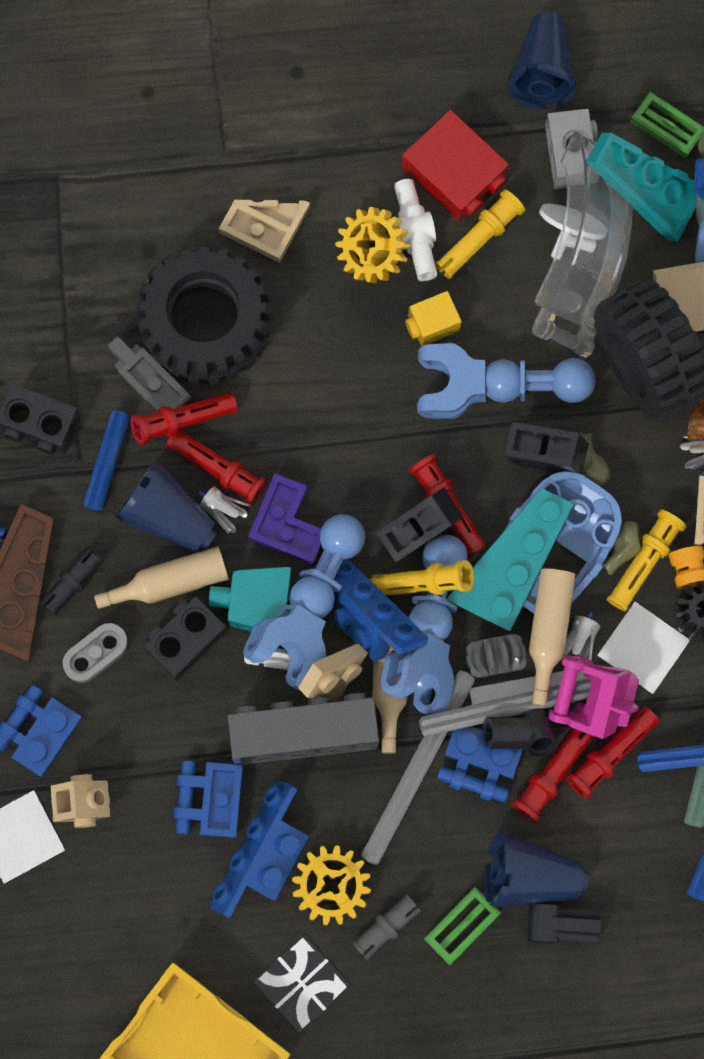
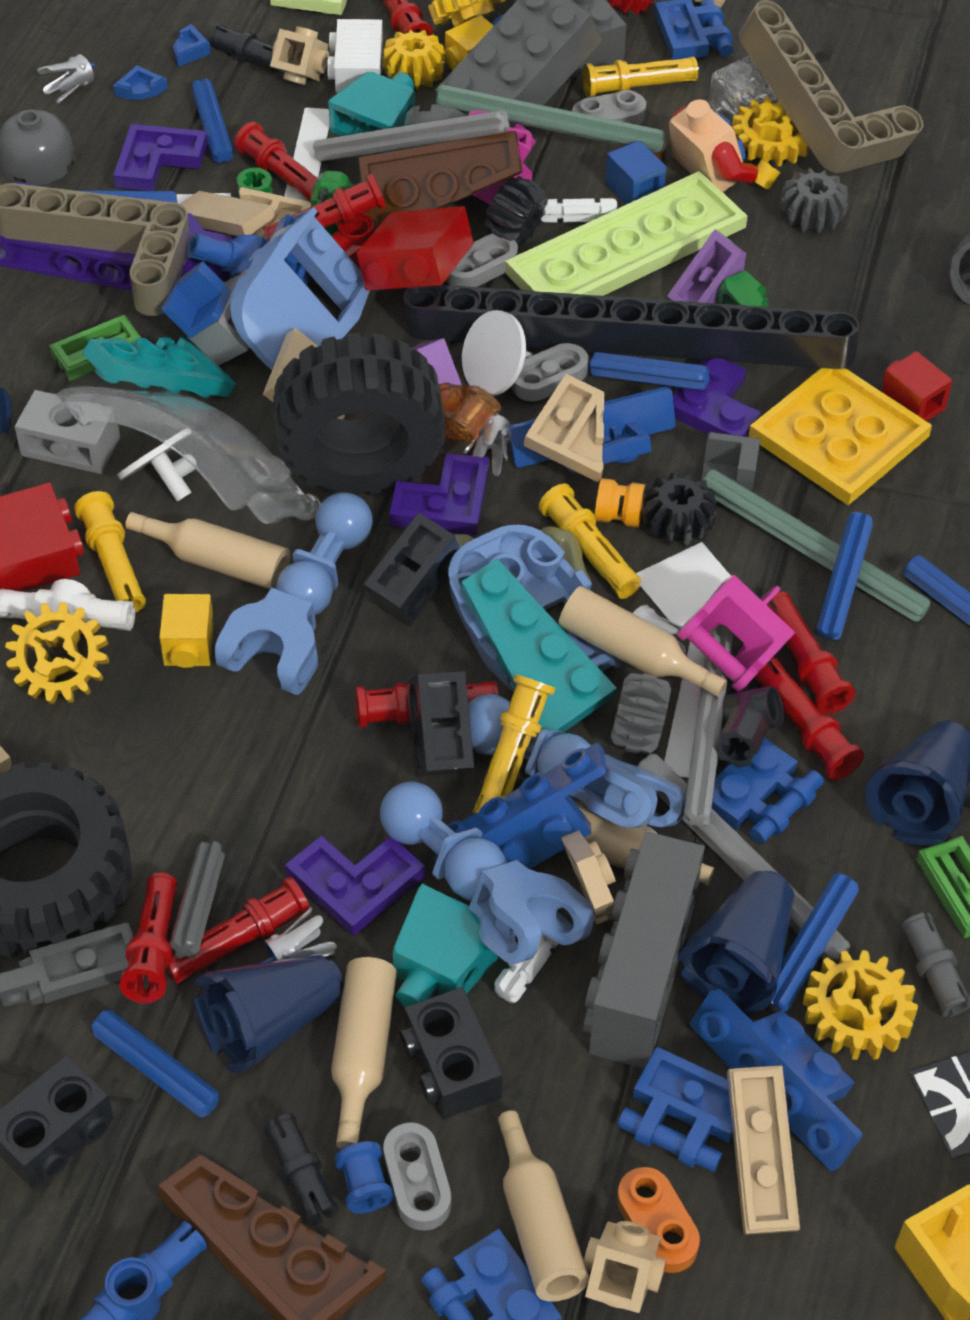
camera: 65 degrees left, 25 degrees down
none -> tan piece [126,512,291,589]
none -> dark grey axle [169,841,225,959]
none -> blue bush [334,1141,394,1214]
none -> dark purple plate [389,453,489,535]
none -> tan piece [498,1111,589,1302]
none -> orange plate [617,1167,700,1273]
none -> dark blue cone [678,871,794,1013]
none -> tan tile [727,1066,800,1235]
none -> blue axle [770,873,859,1011]

